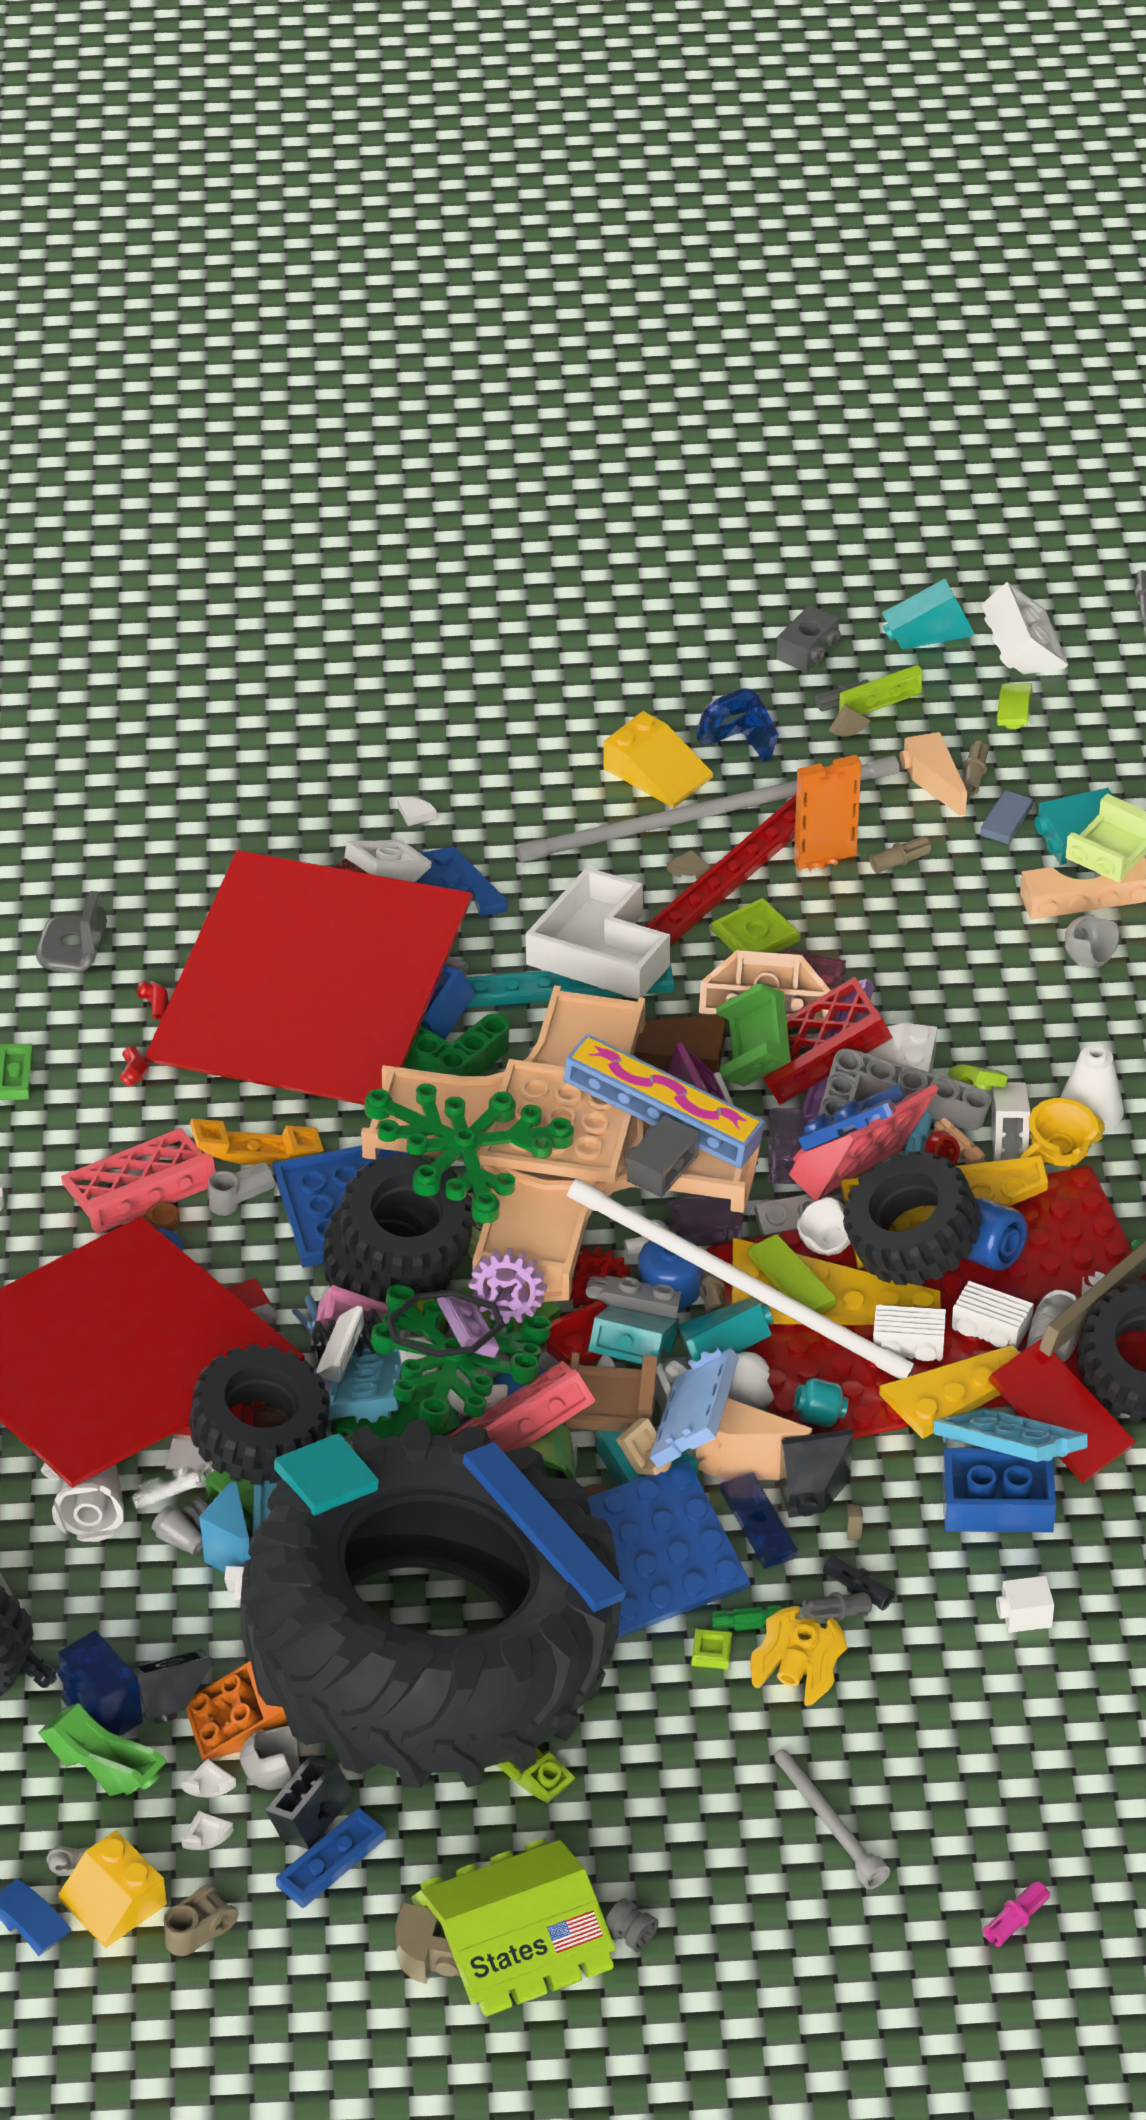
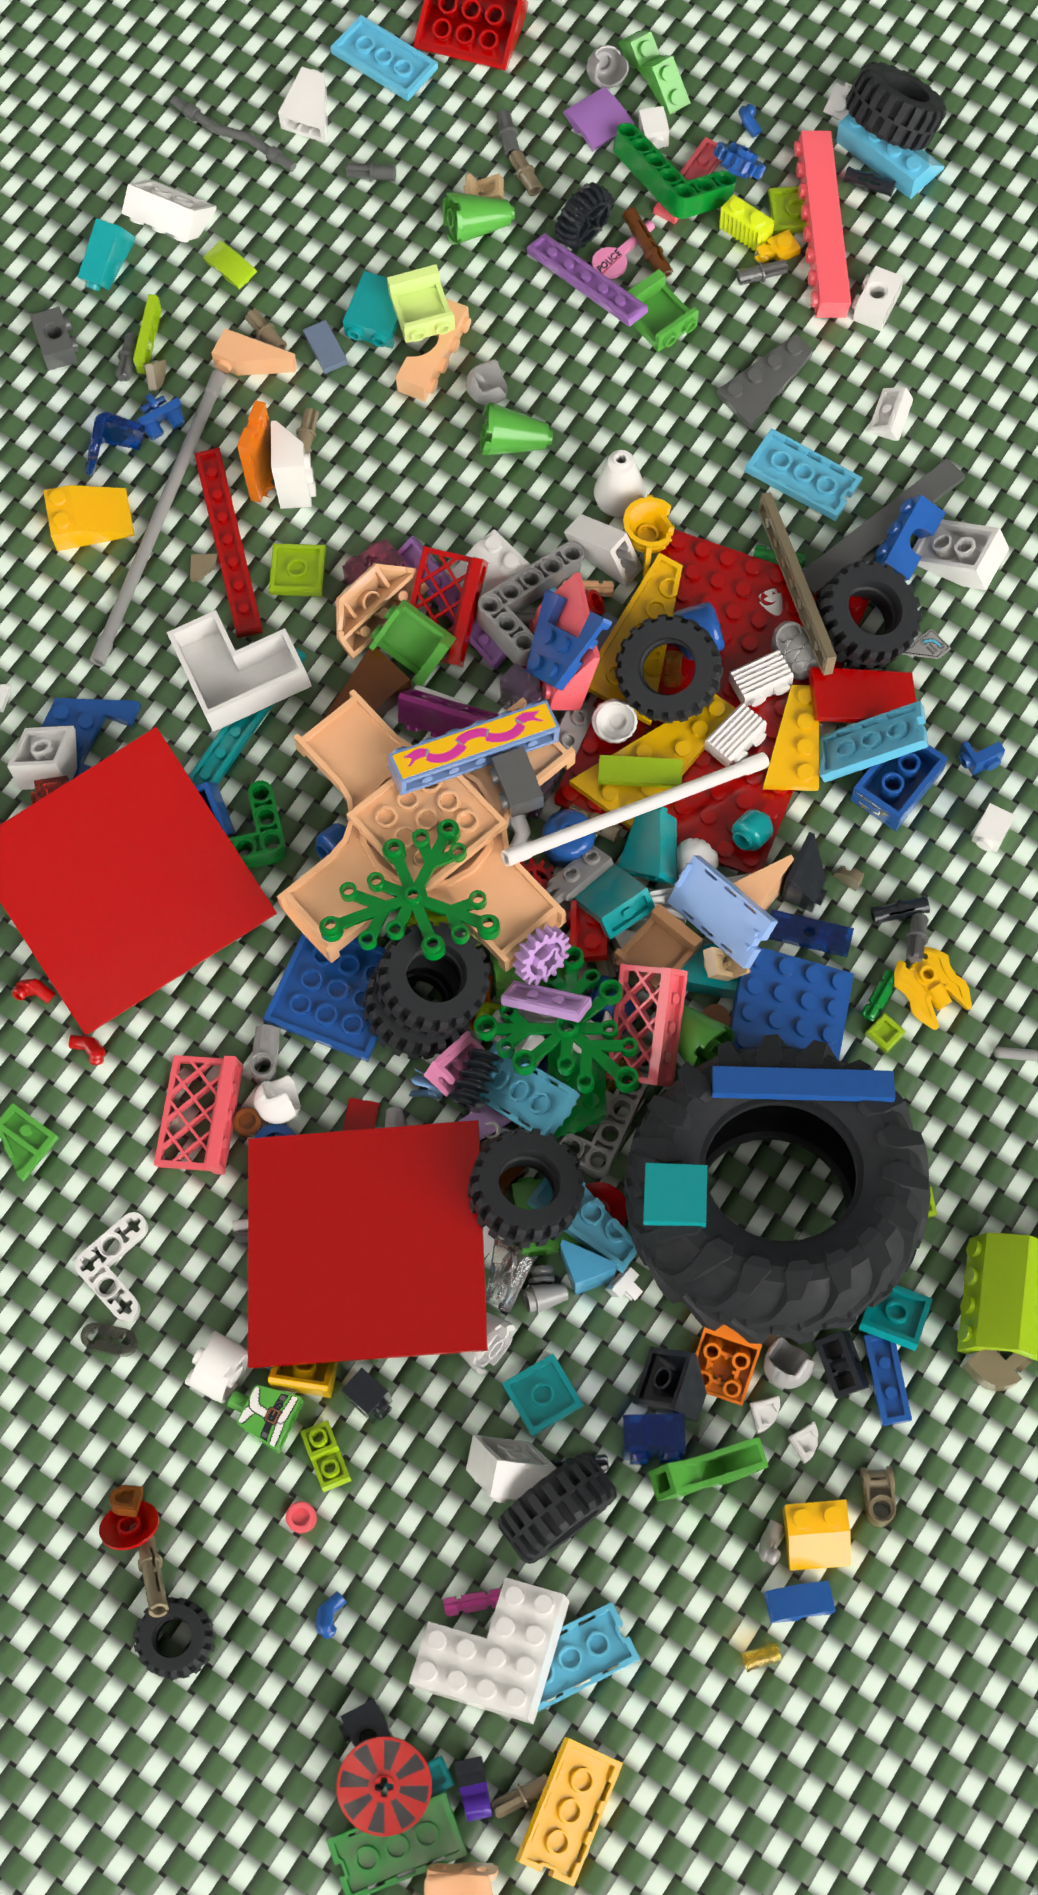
camera: 50 degrees left, 25 degrees up
light orange slope [190,1119,324,1166] -> none
white slope [316,1306,364,1383] -> none
black piece [386,1289,504,1357] -> none
lime slope [948,1065,1008,1090] -> none
none -> blue hips [137,393,185,441]
none -> white hair [253,1075,301,1124]
none -> white slope [271,421,316,509]
none -> bright green cone [480,402,553,456]
none -> teal tile [502,1354,584,1437]
none -> teal tile [859,1285,933,1351]
none -> blue bracket [958,741,1005,776]

